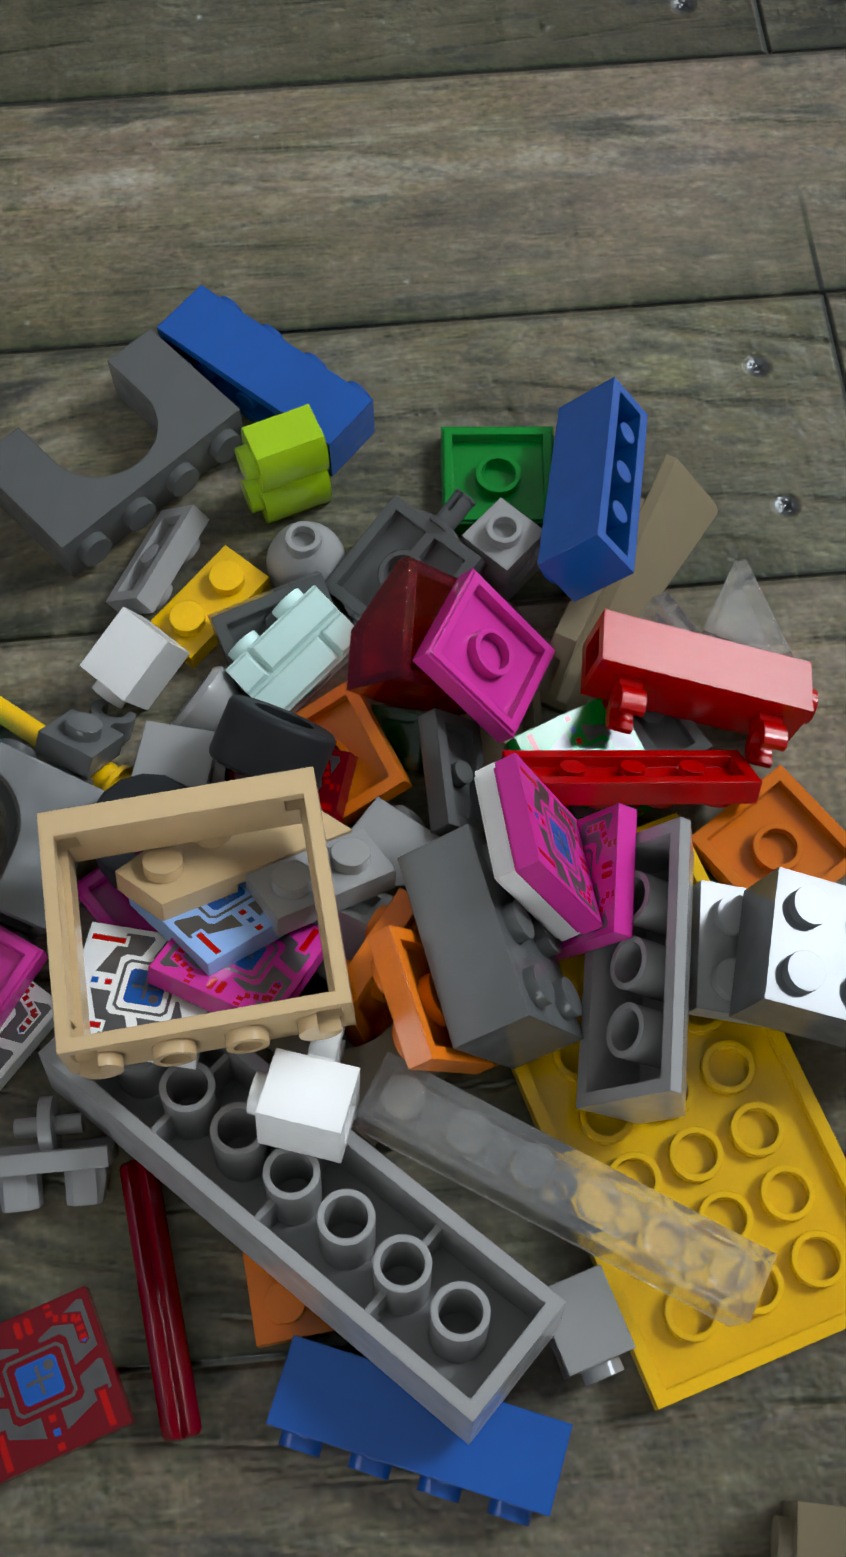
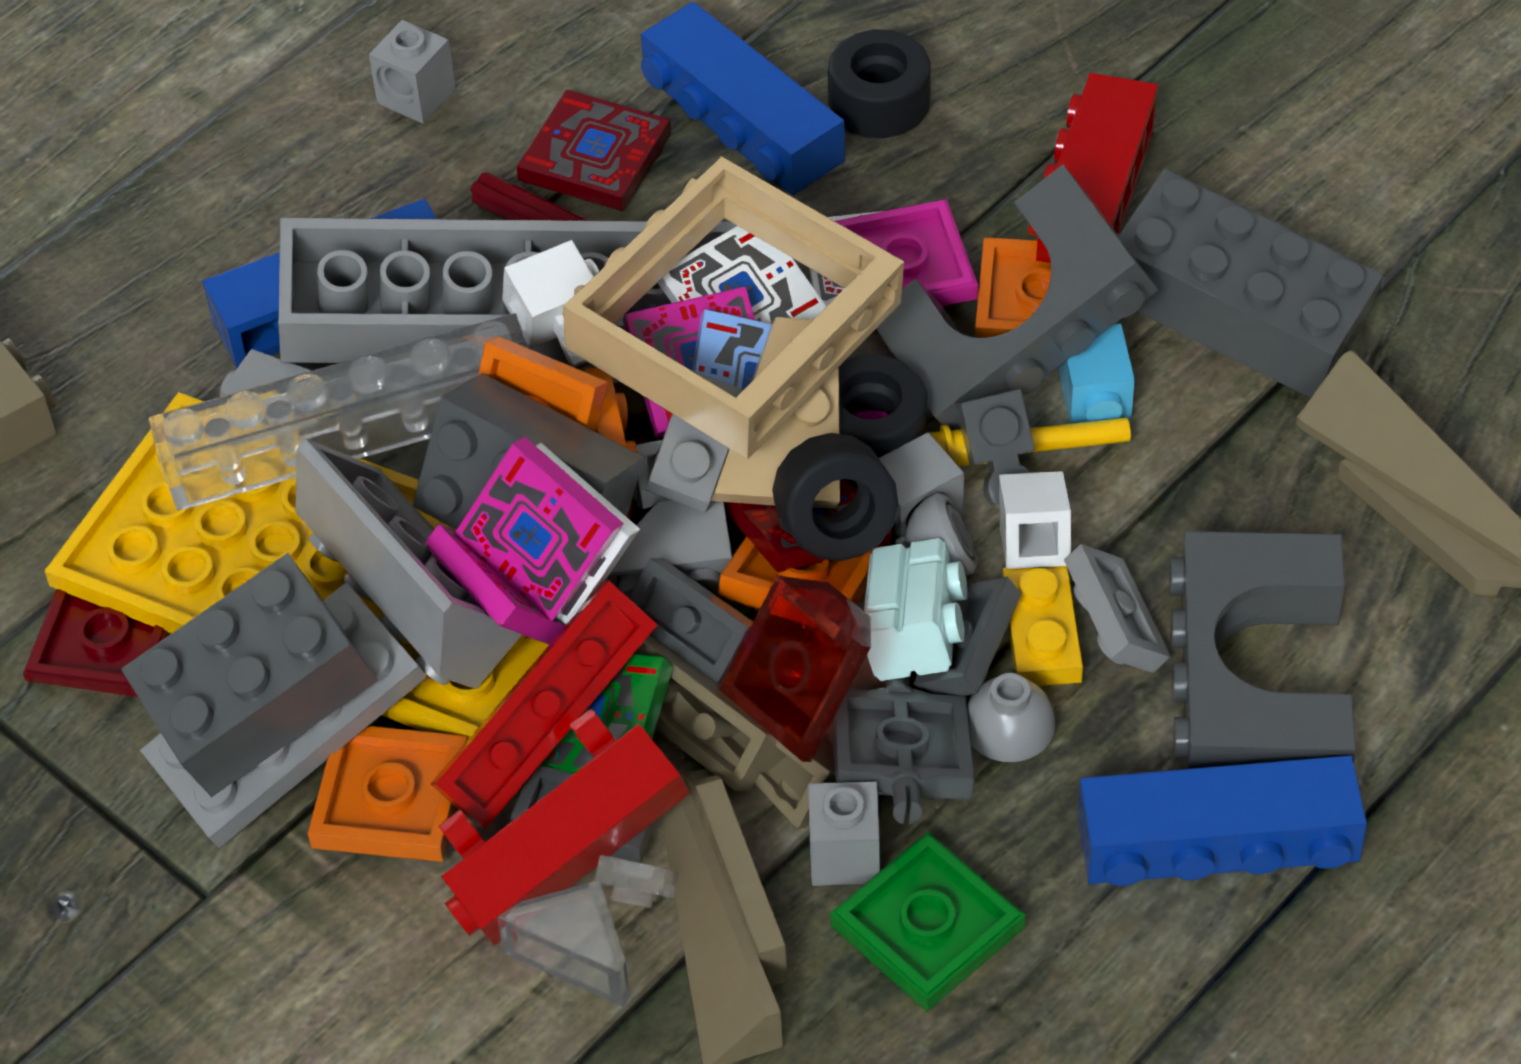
camera: 140 degrees right, 15 degrees down
lime brick [234,404,332,524] -> none
dark pink tile [412,568,556,743] -> none
blue brick [537,376,648,602] -> none

